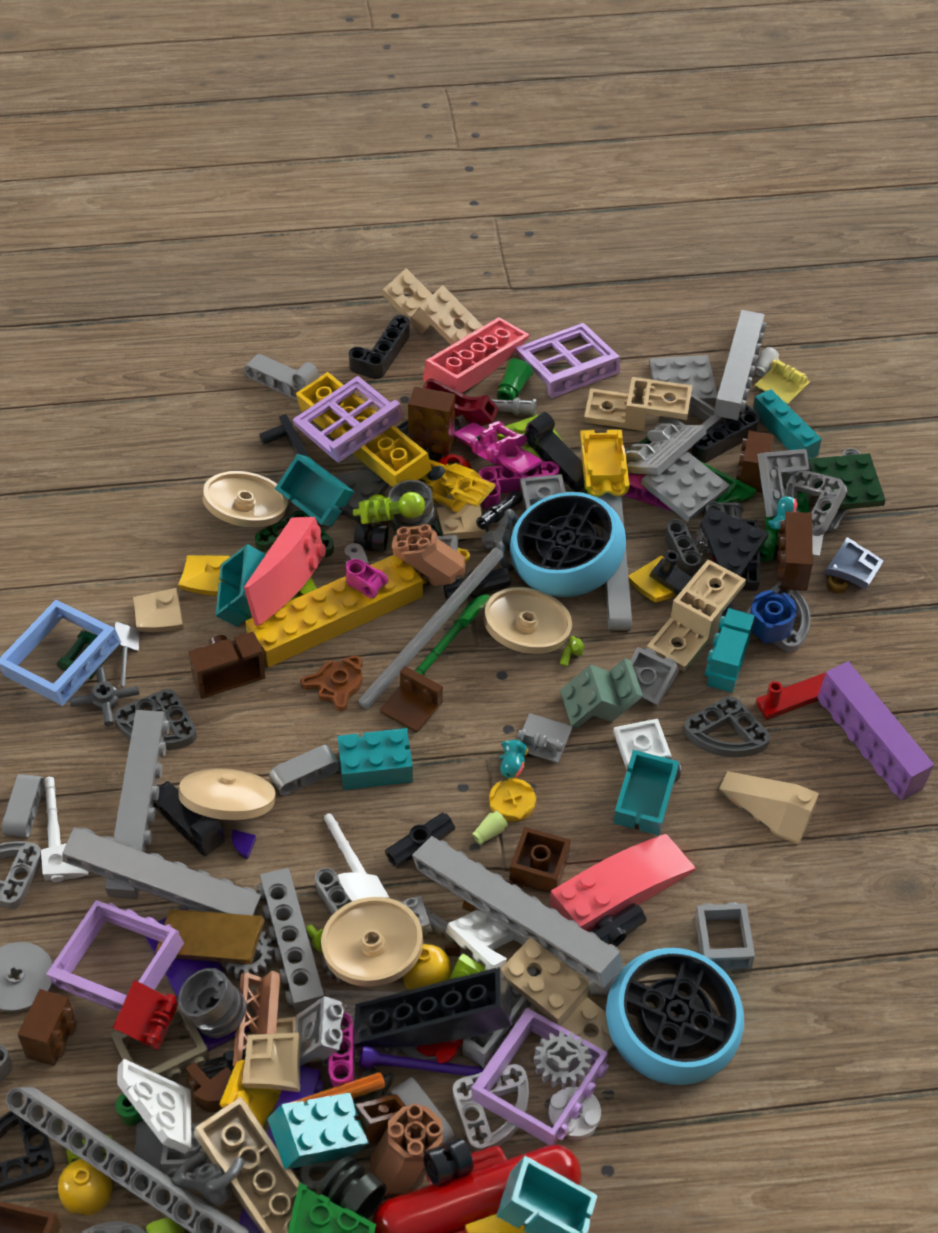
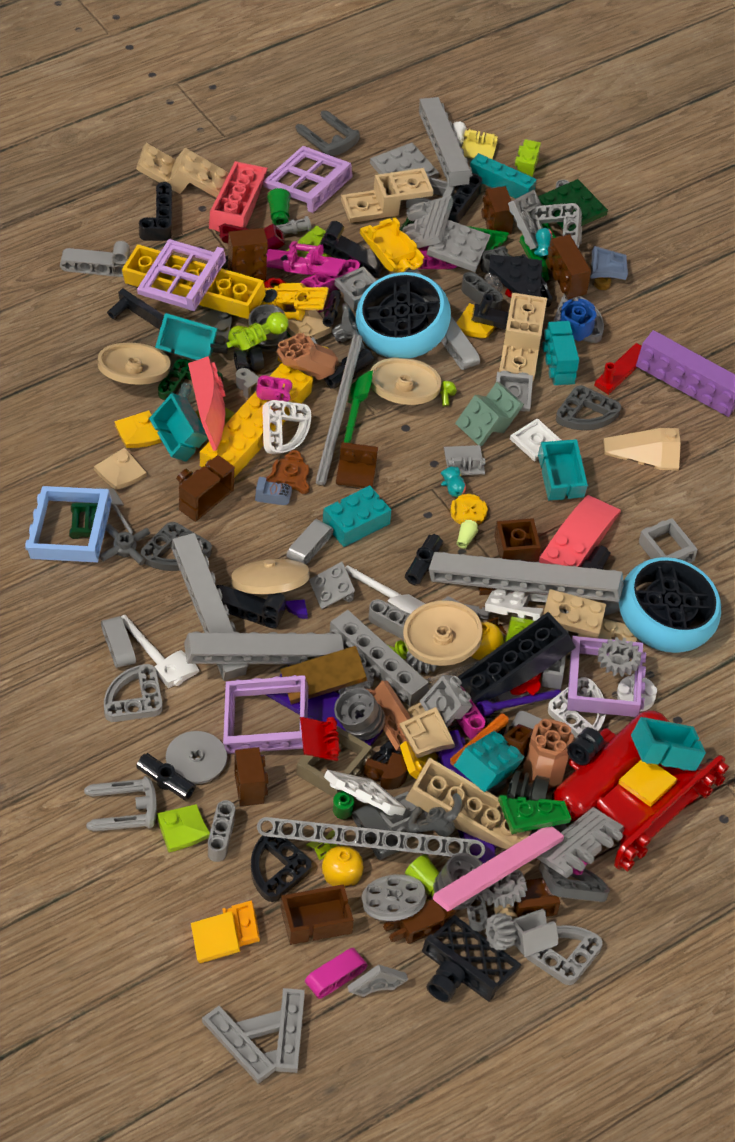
camera: 30 degrees left, 0 degrees up
none -> sand blue leg [255,477,292,505]
none -> white beam [263,400,311,454]
none -> dark grey piece [295,110,360,156]
none -> light grey hinge [309,562,356,609]
none -> lime brick [515,139,541,177]

